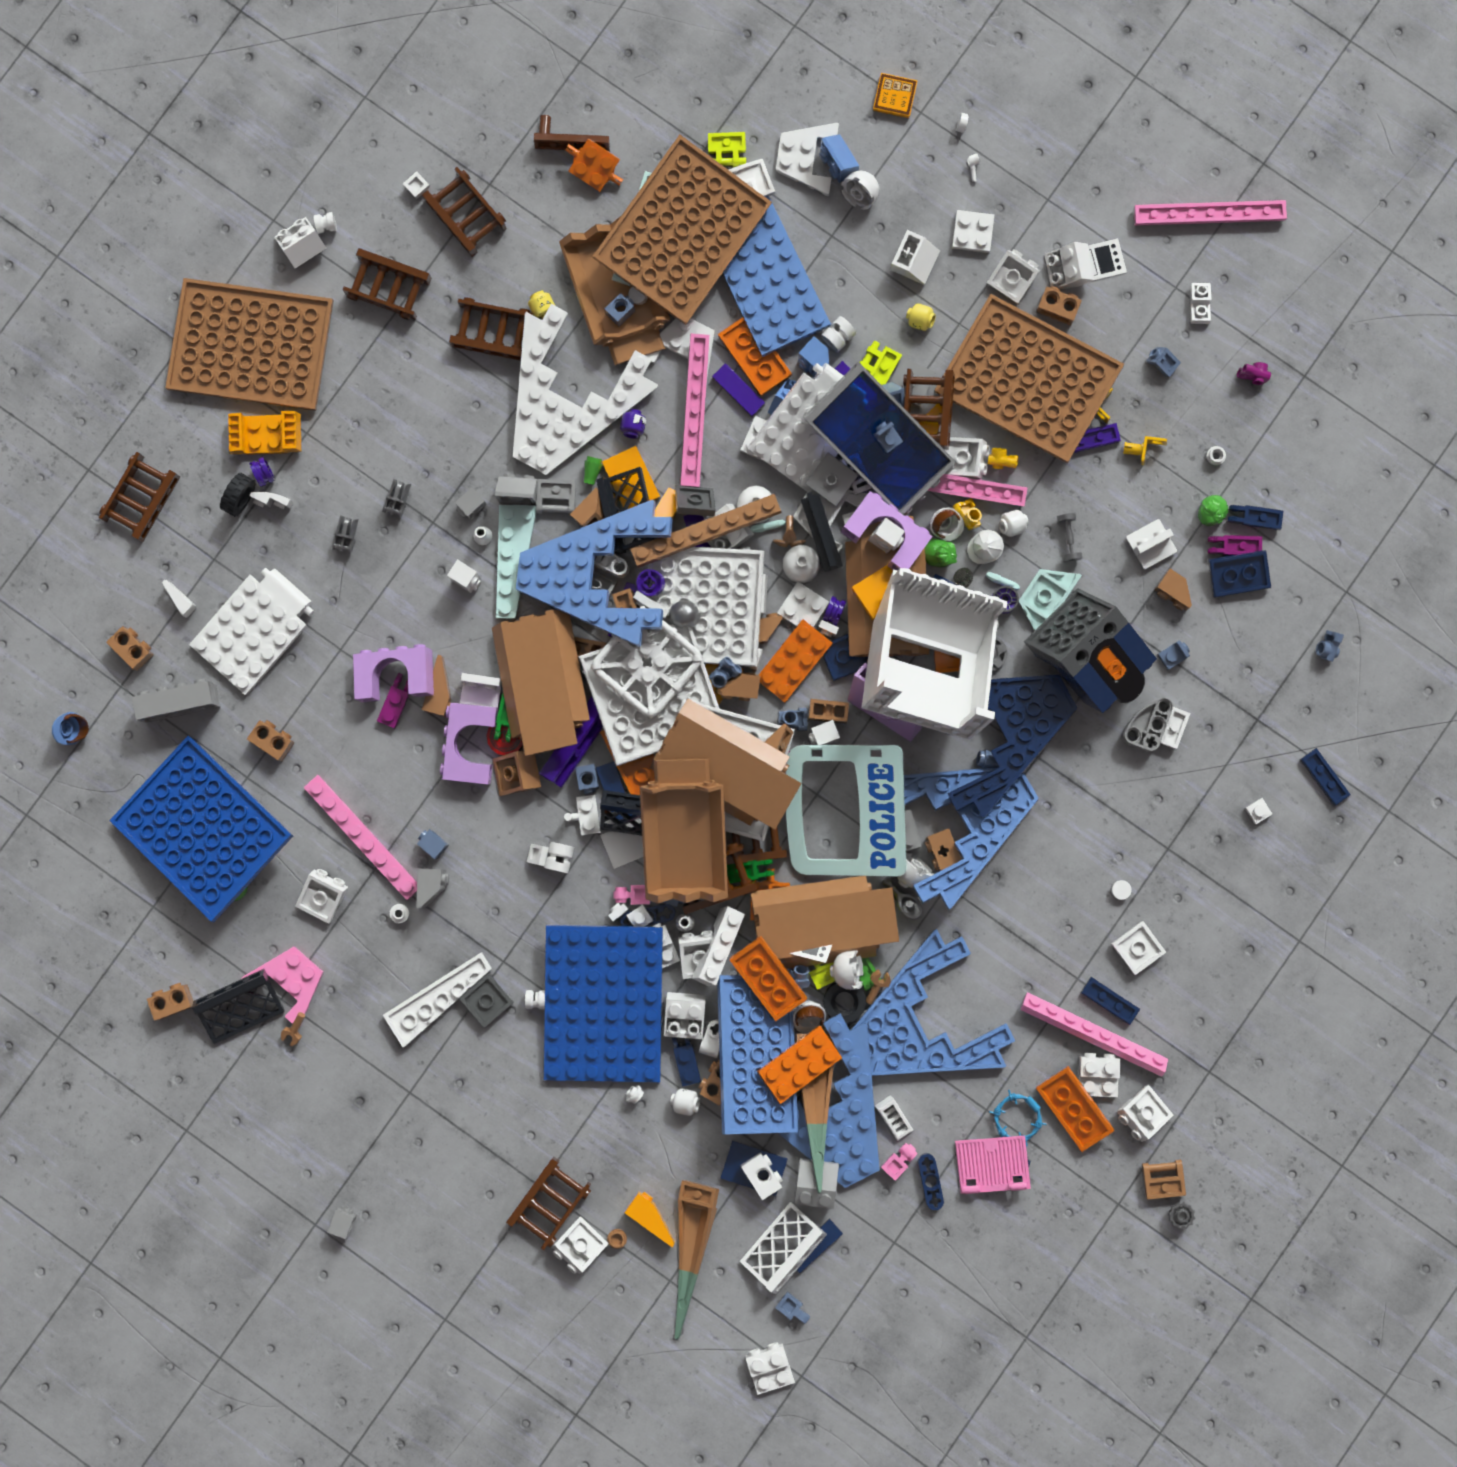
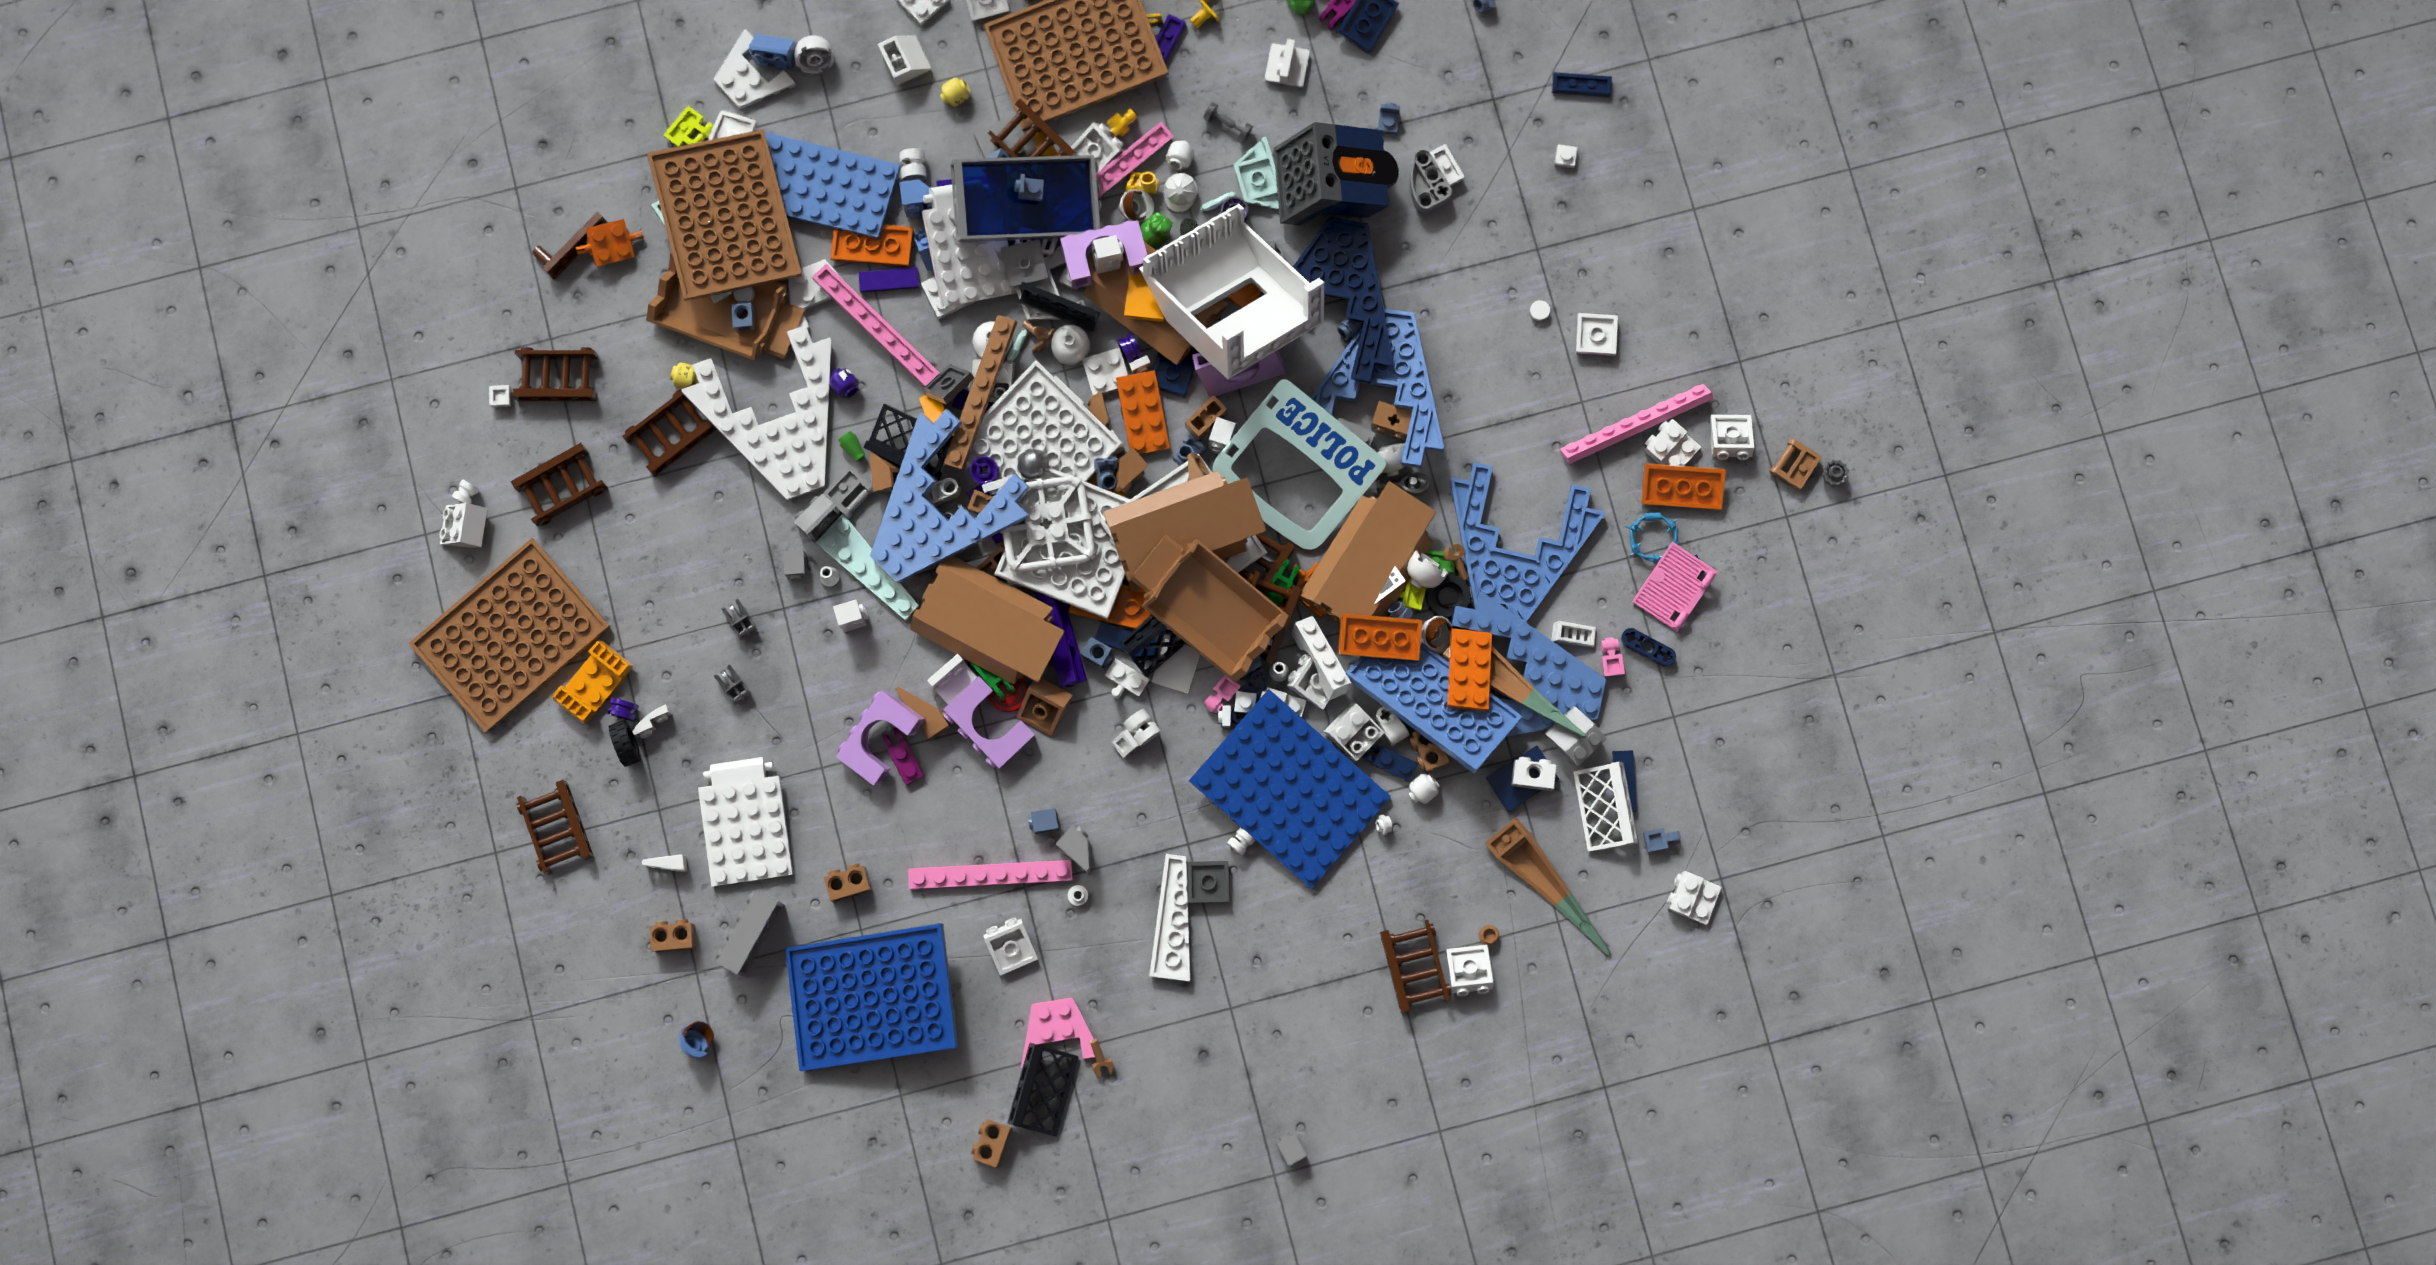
camera: 50 degrees left, 5 degrees down
light orange tile [602,446,660,509] -> none
light orange slope [625,1192,675,1247] -> none
neon yellow plate [859,341,902,385] -> none
dark blue tile [1080,977,1140,1025] -> none
medium nougat slope [1154,568,1192,611] -> none

